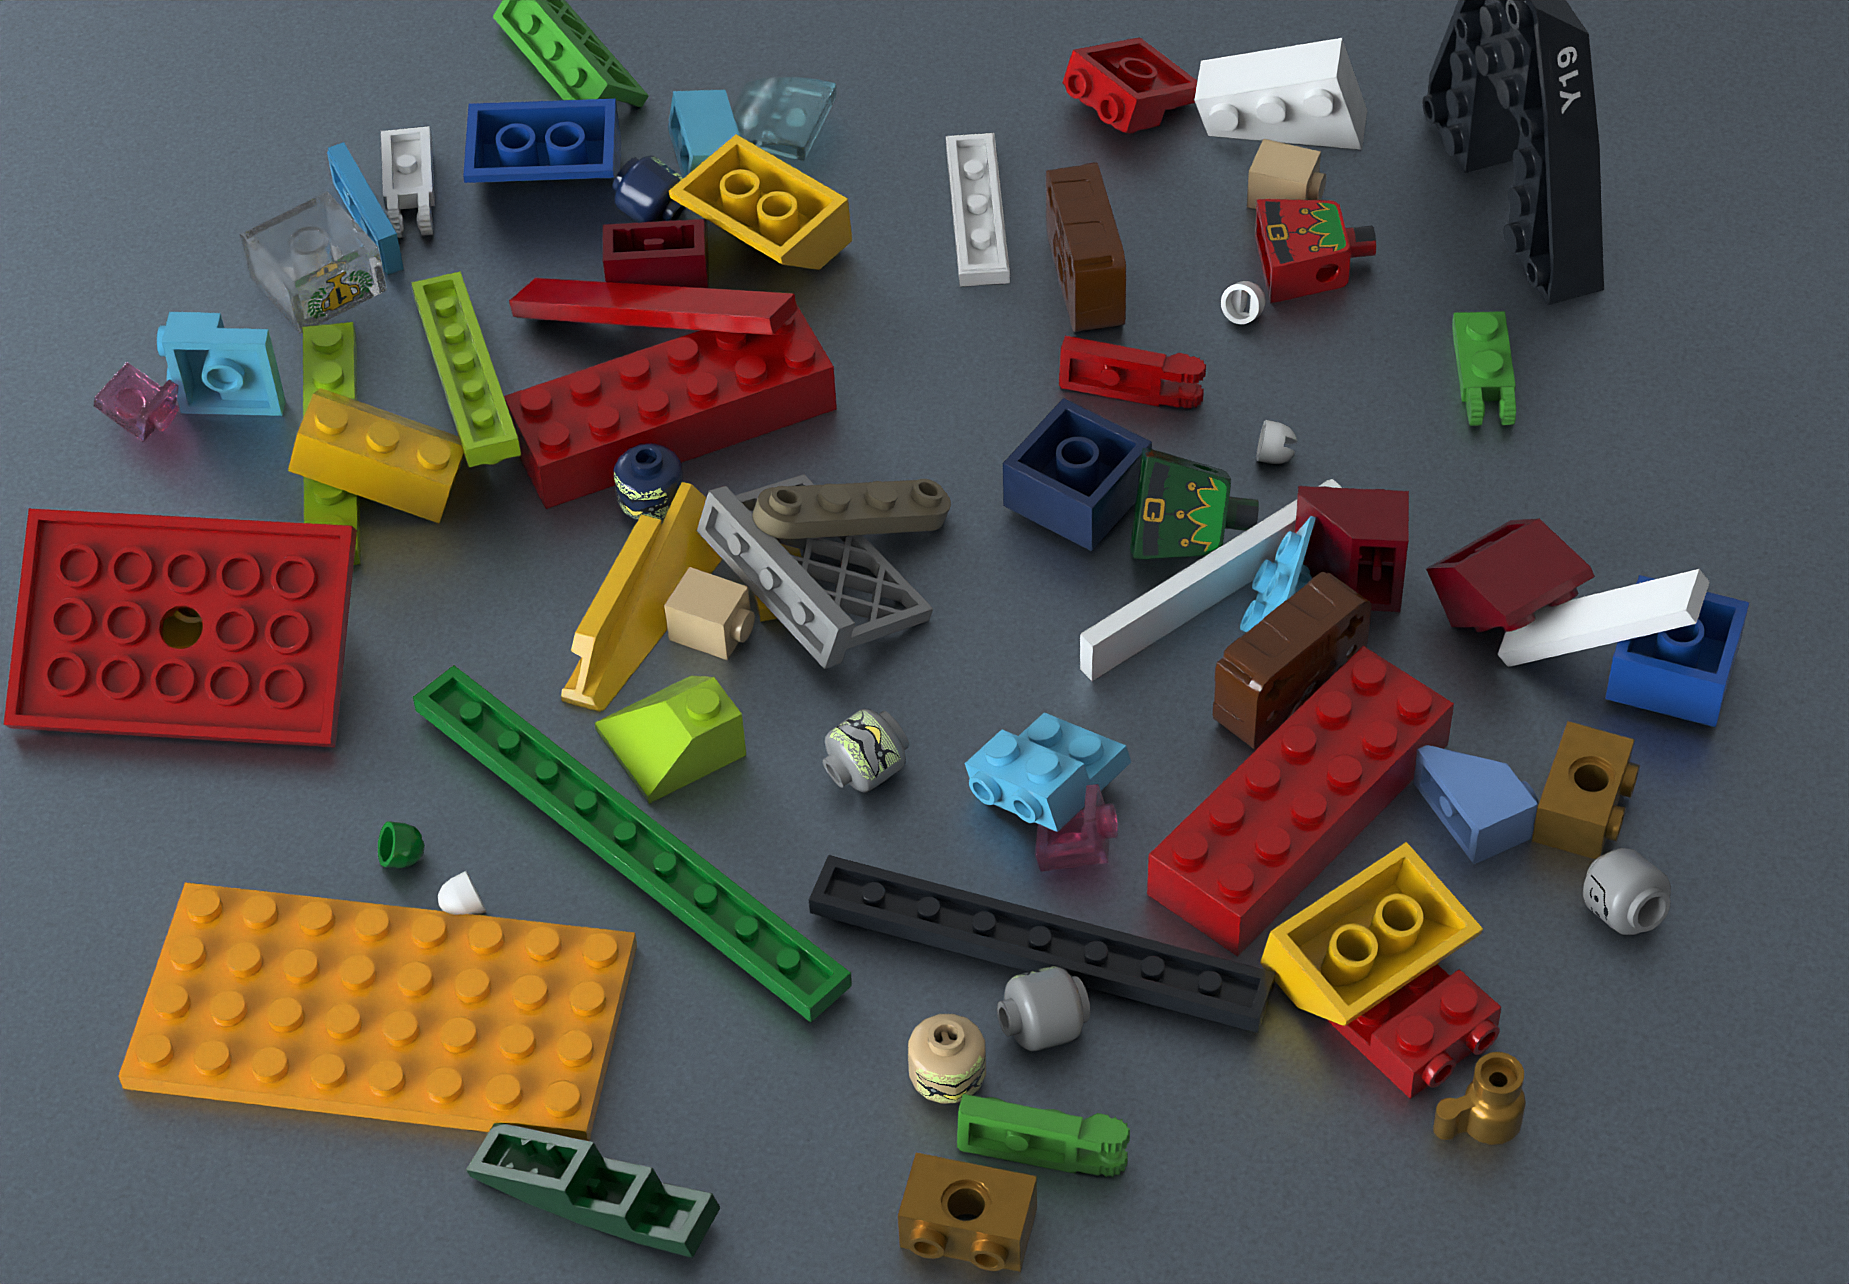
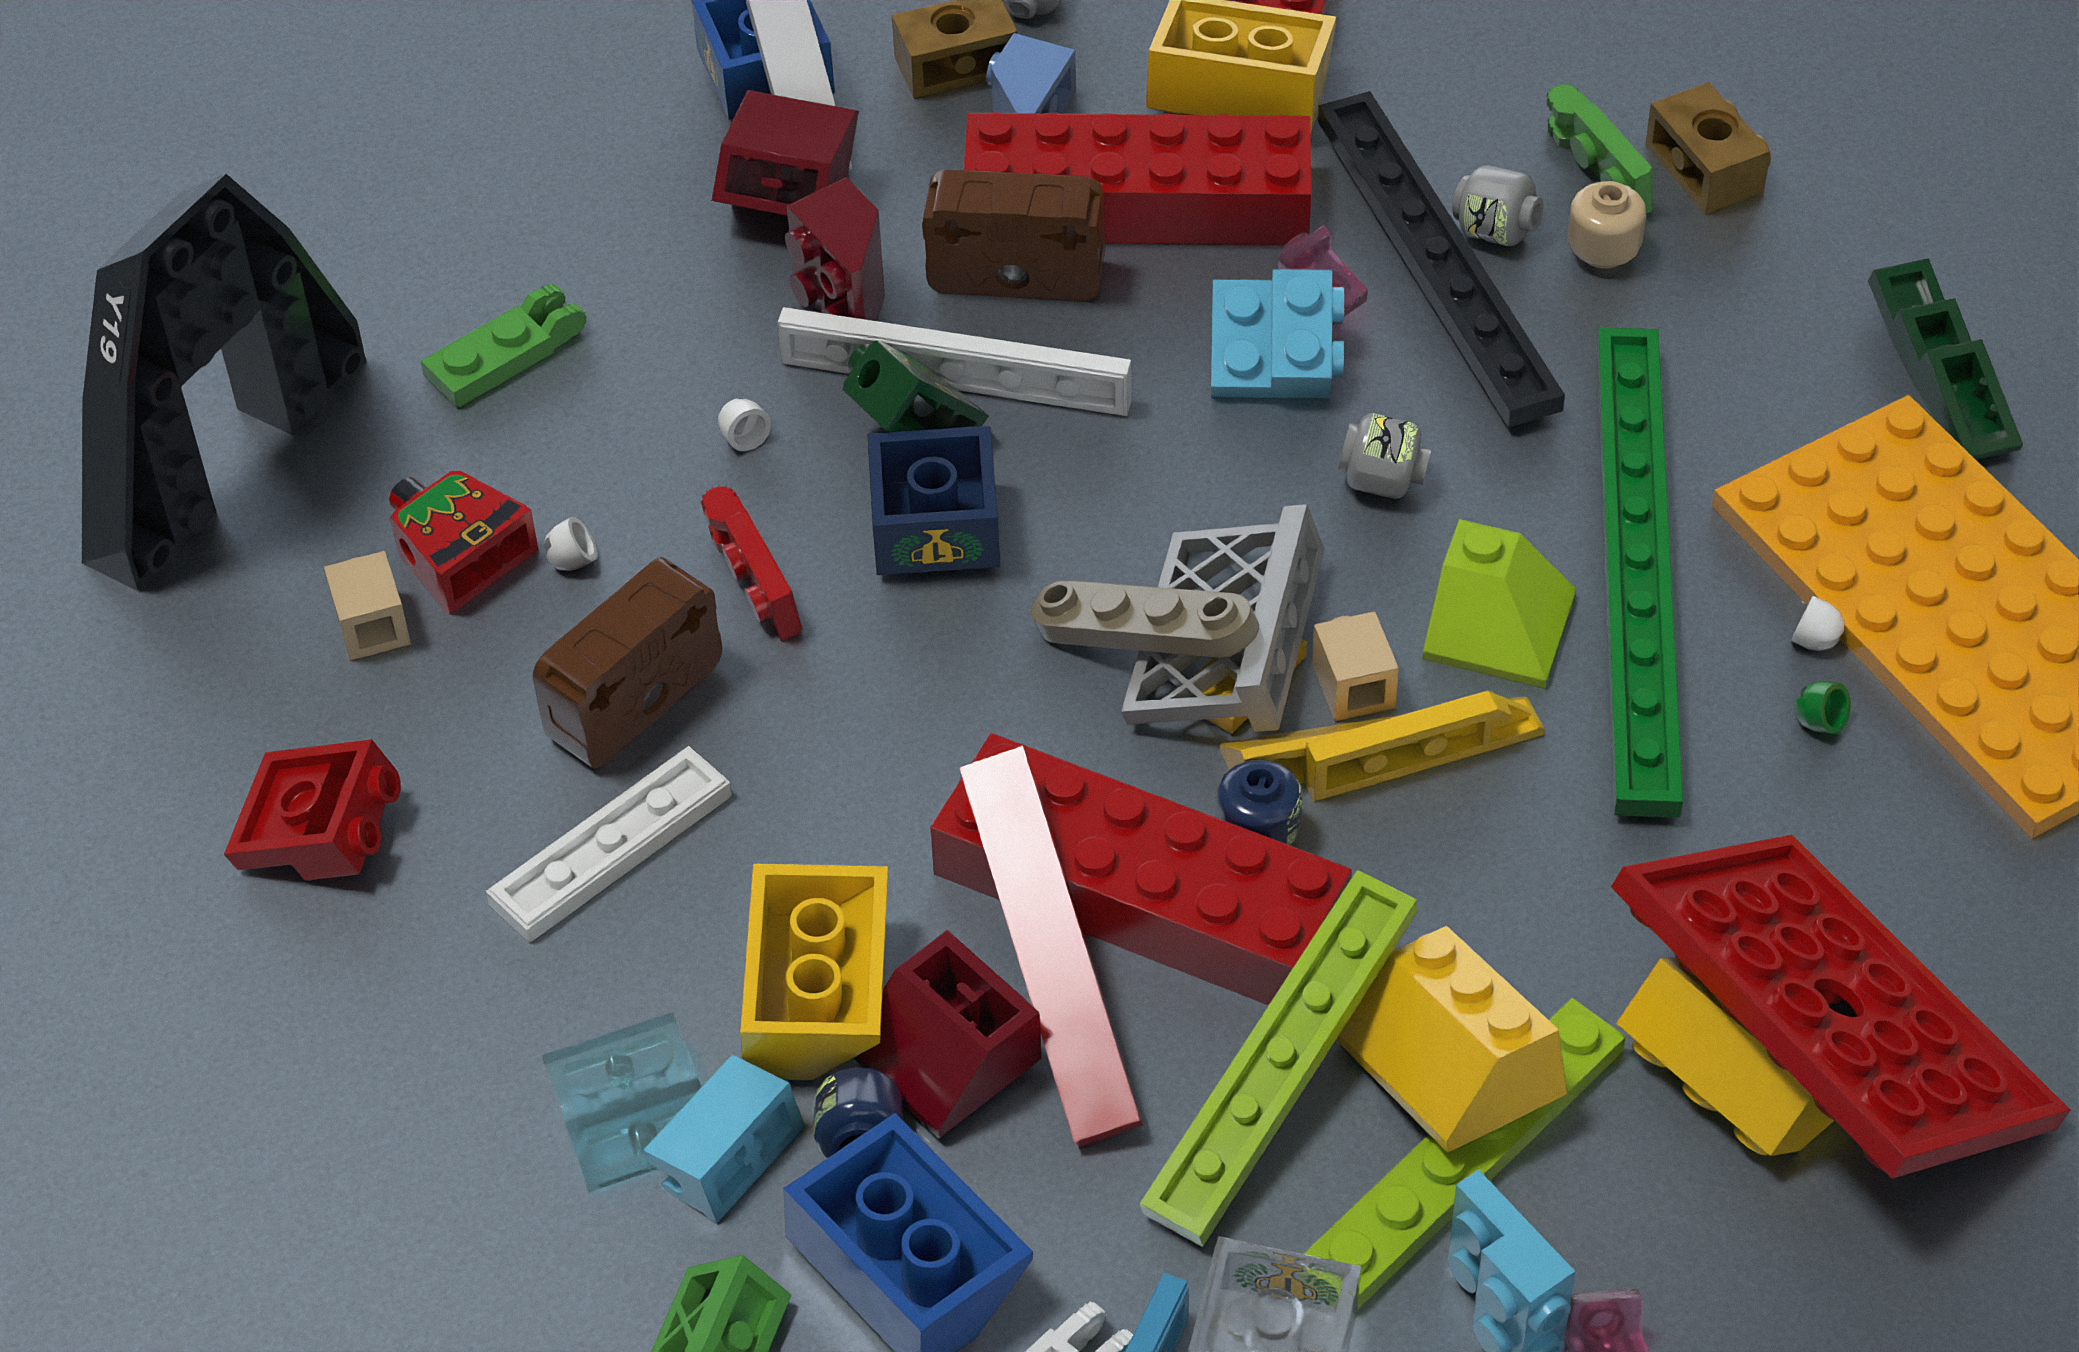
camera: 130 degrees left, 0 degrees up
white wedge [1194,38,1367,150] -> none
medium azure hinge [1240,516,1316,632] -> none

